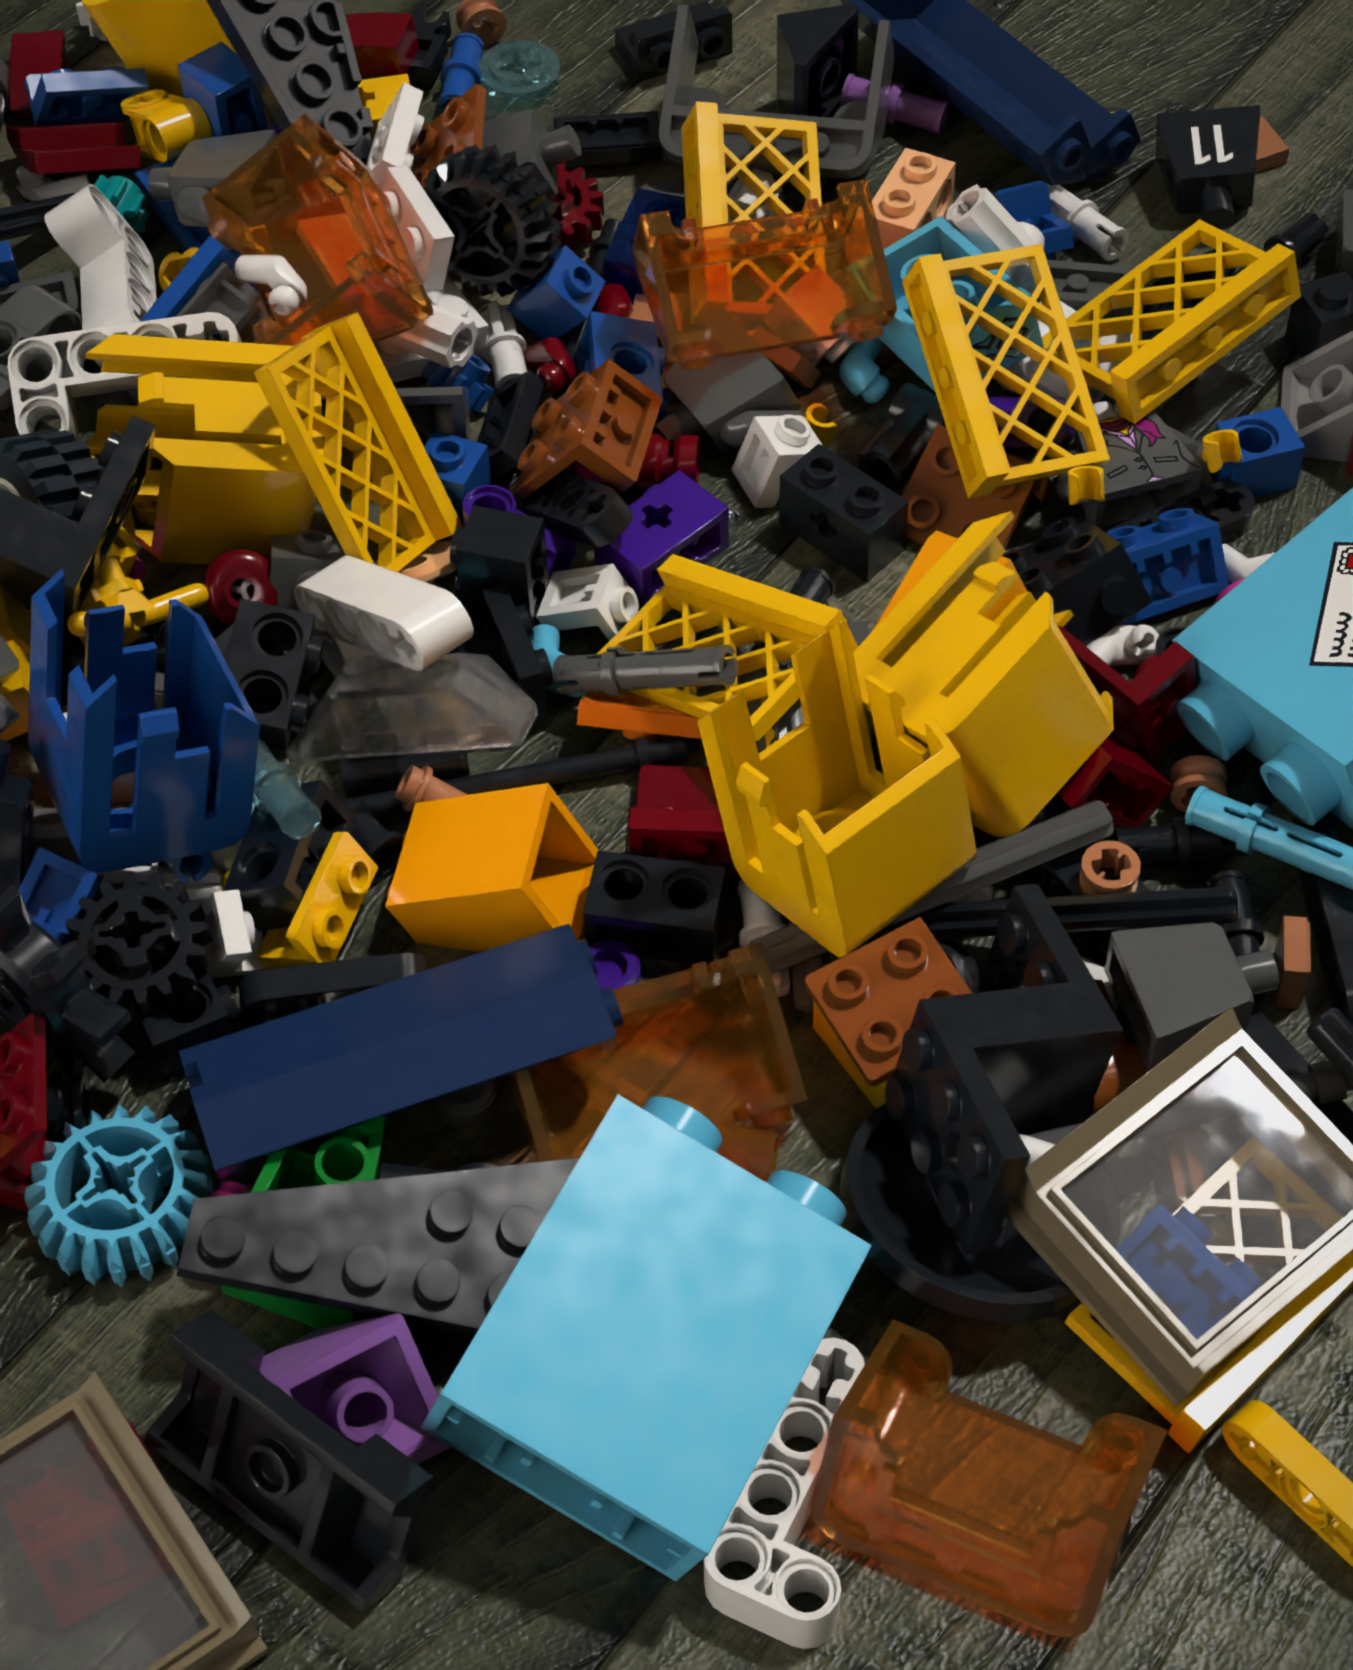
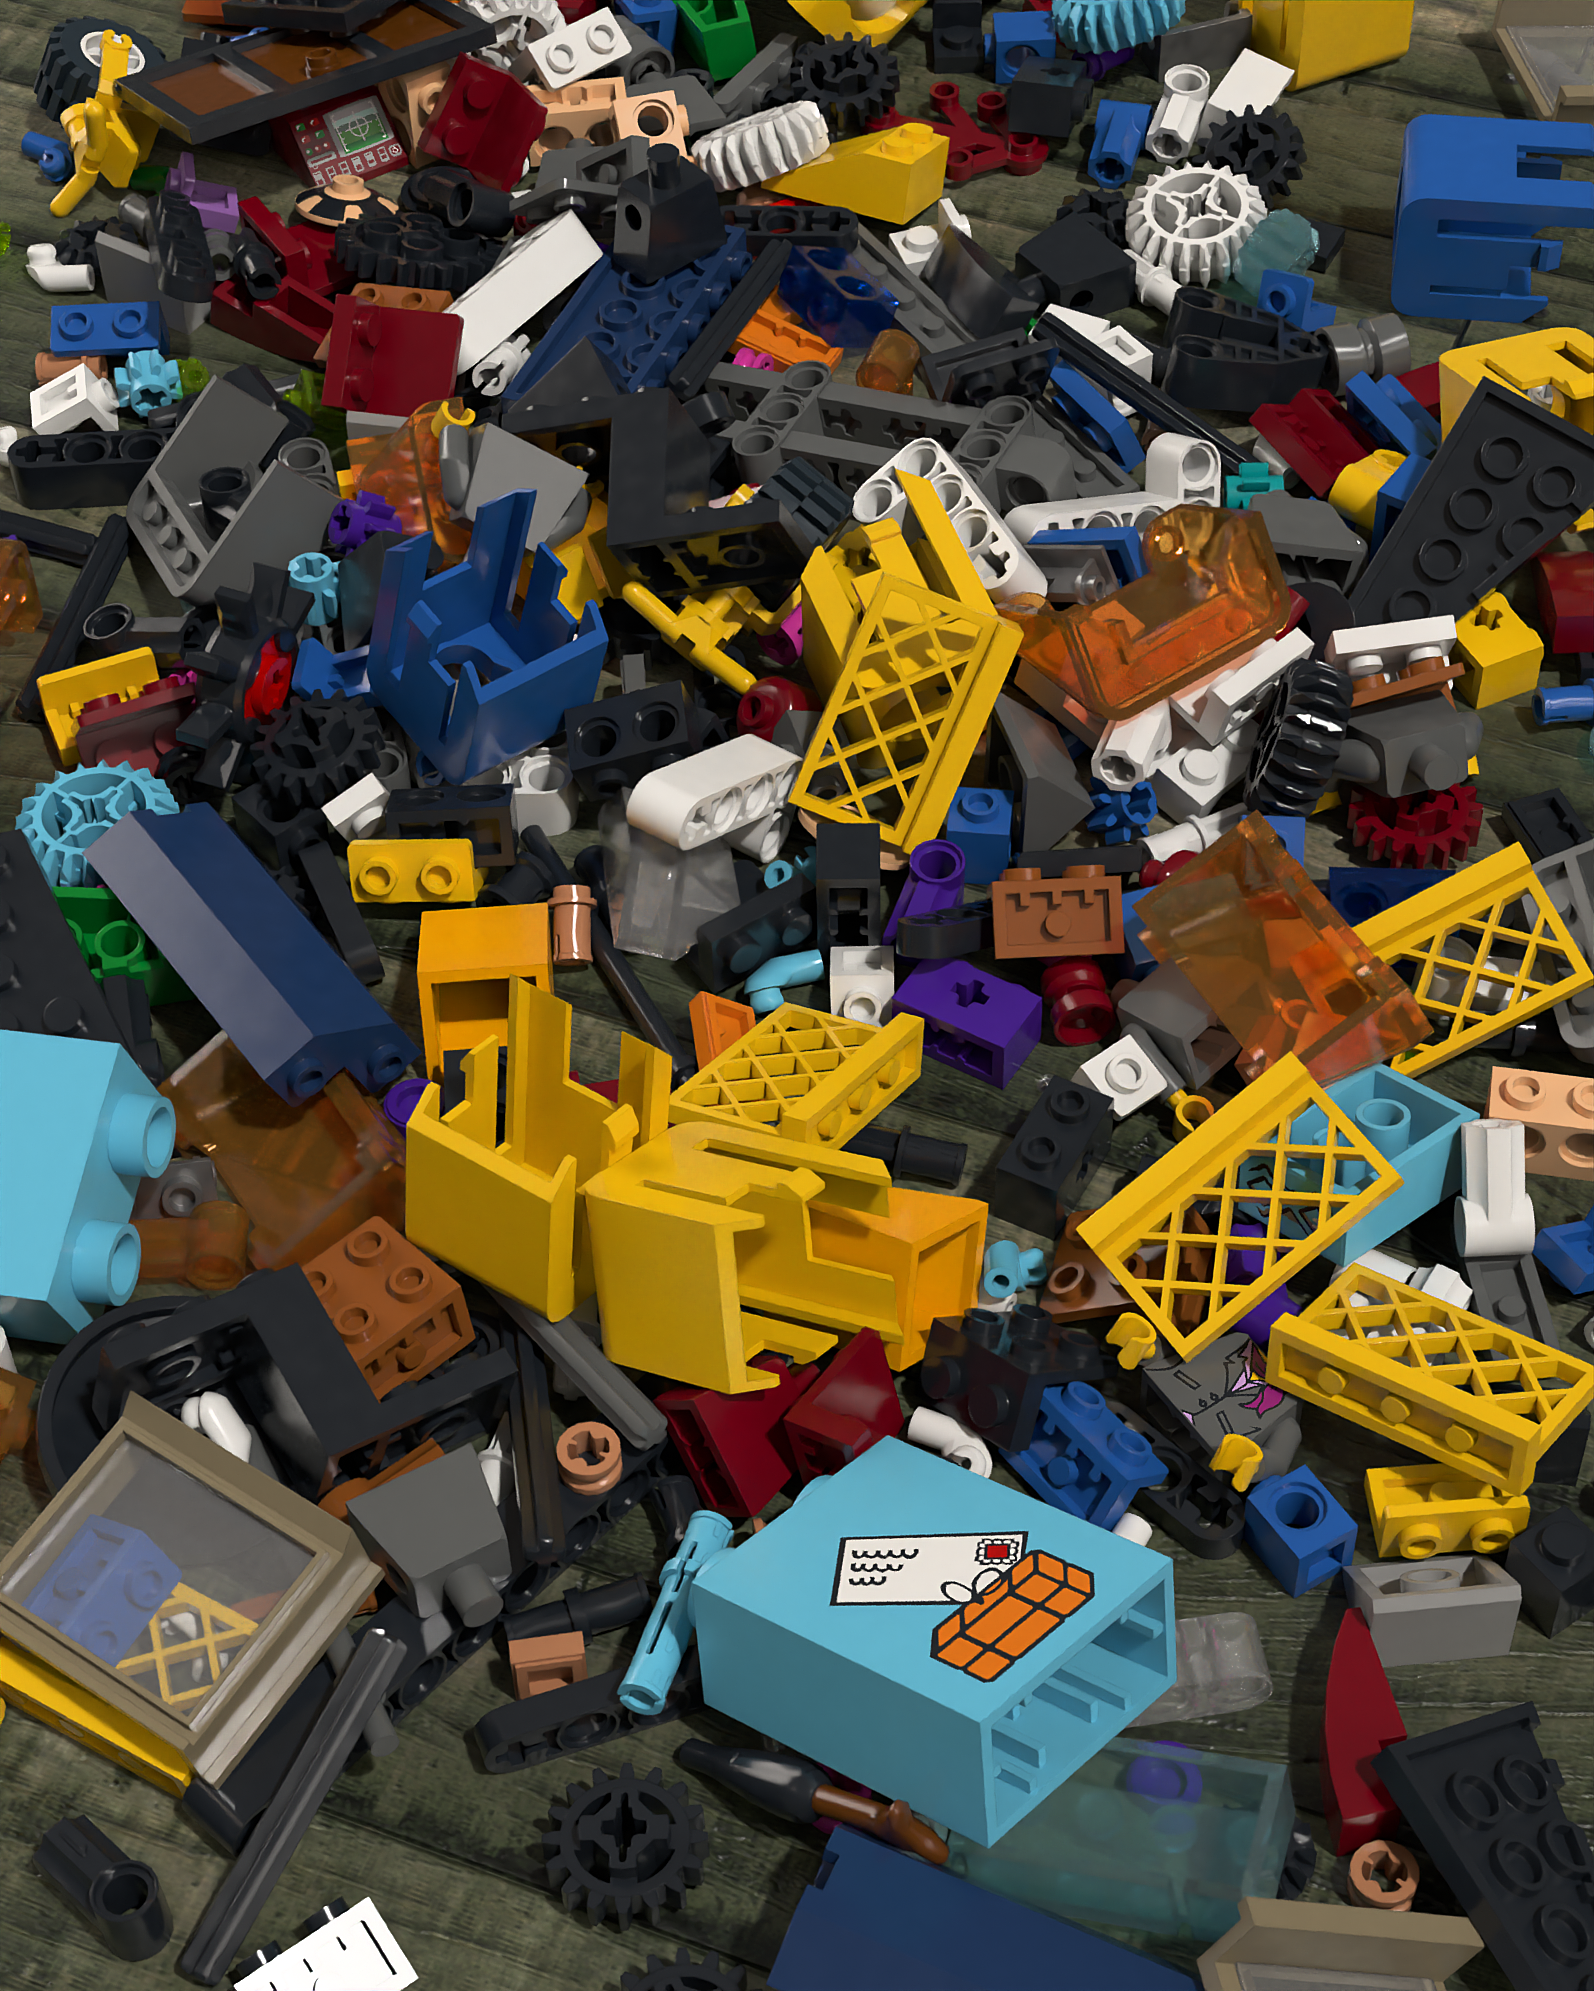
camera: 75 degrees right, 5 degrees down
white arm [235,255,307,316] -> none
clear light blue pin [253,739,321,839] -> none
dark grey pin [553,644,738,697] -> none
none -> yellow bracket [1364,1463,1531,1559]

